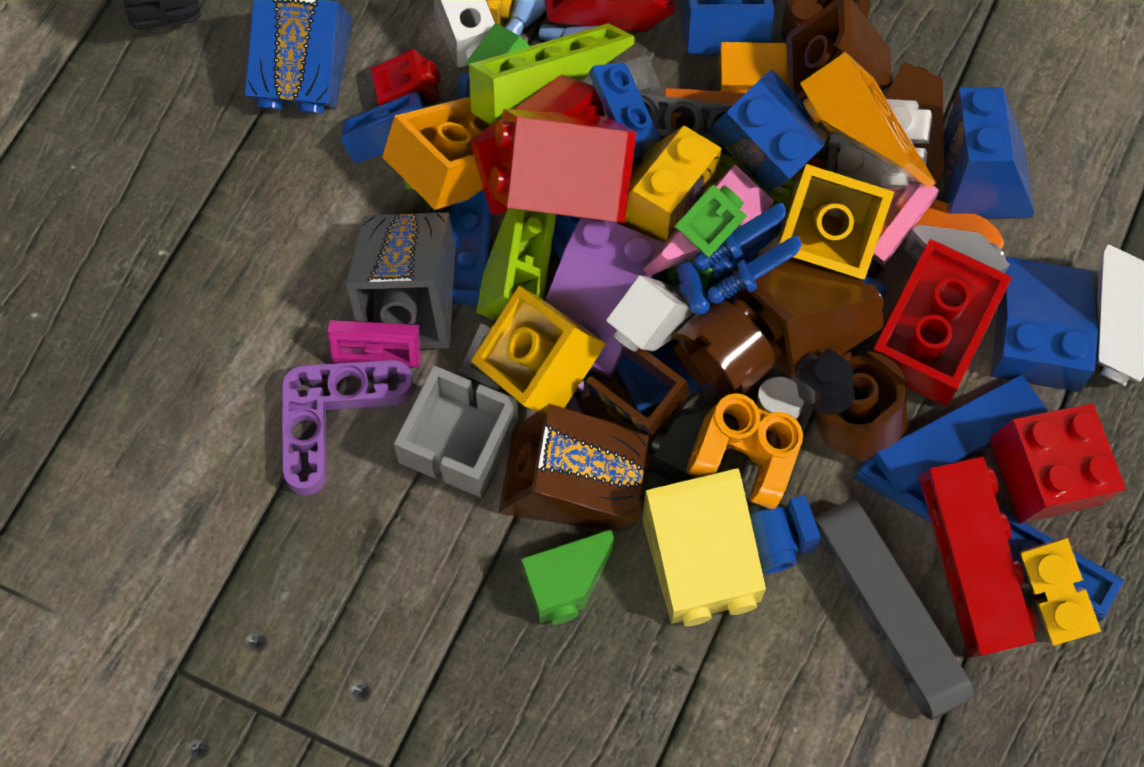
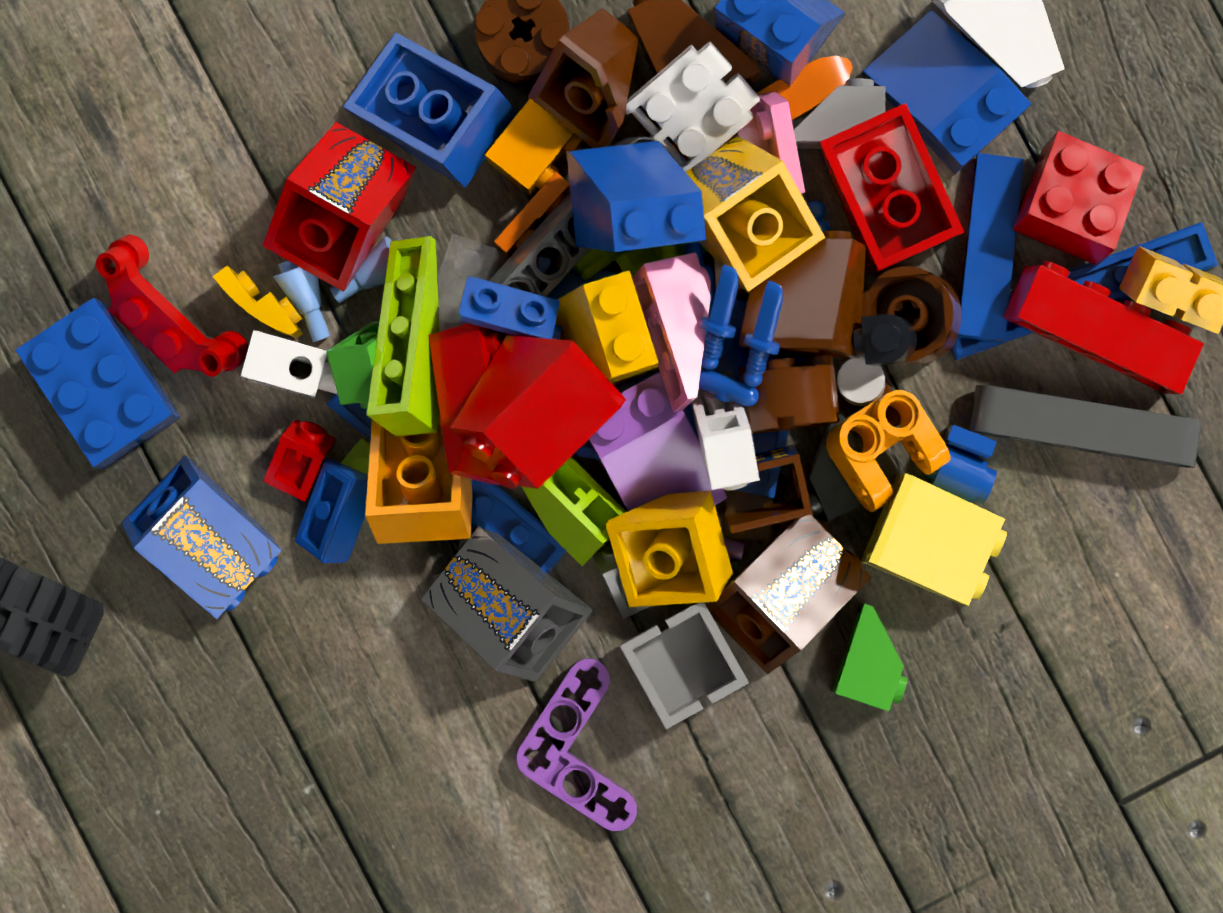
camera: 50 degrees left, 20 degrees up
dark pink tile [327,320,421,368] -> none
bright green bracket [673,184,747,258] -> none
light orange slope [800,52,936,188] -> none

